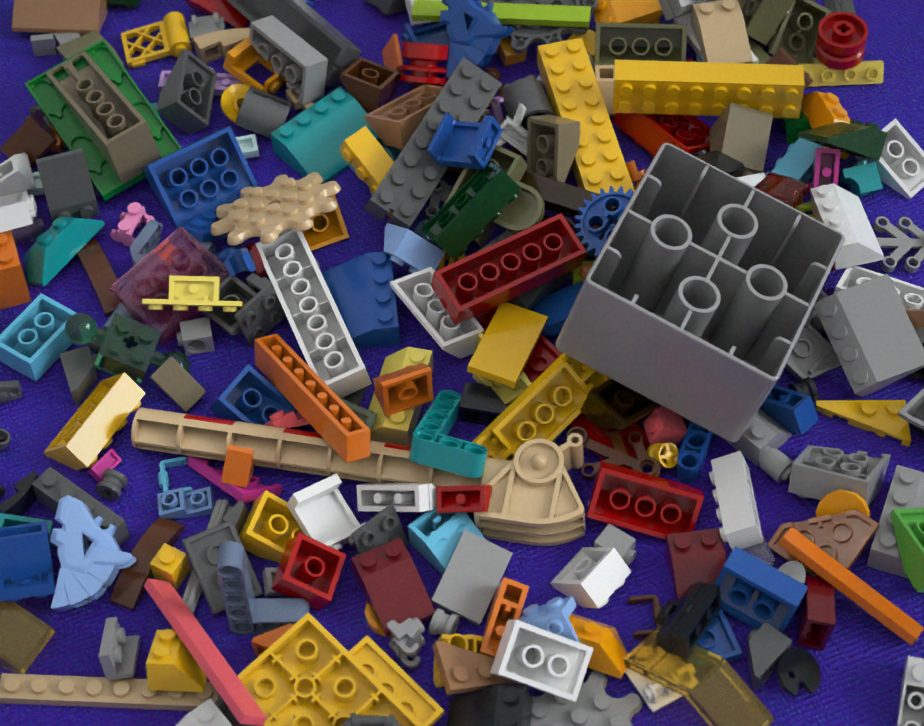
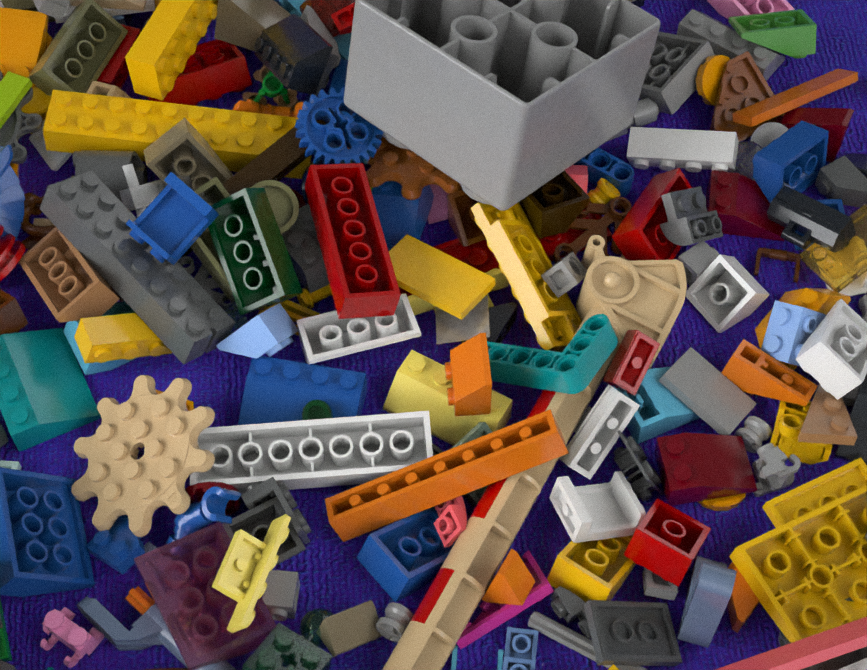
camera: 75 degrees left, 5 degrees up
none -> dark green tile [302,400,333,420]
none -> light grey wheel [376,602,413,643]
none -> flat silver sticker [435,295,490,344]
none -> light grey brick [541,251,587,298]
none -> dark grey brick [659,186,723,246]

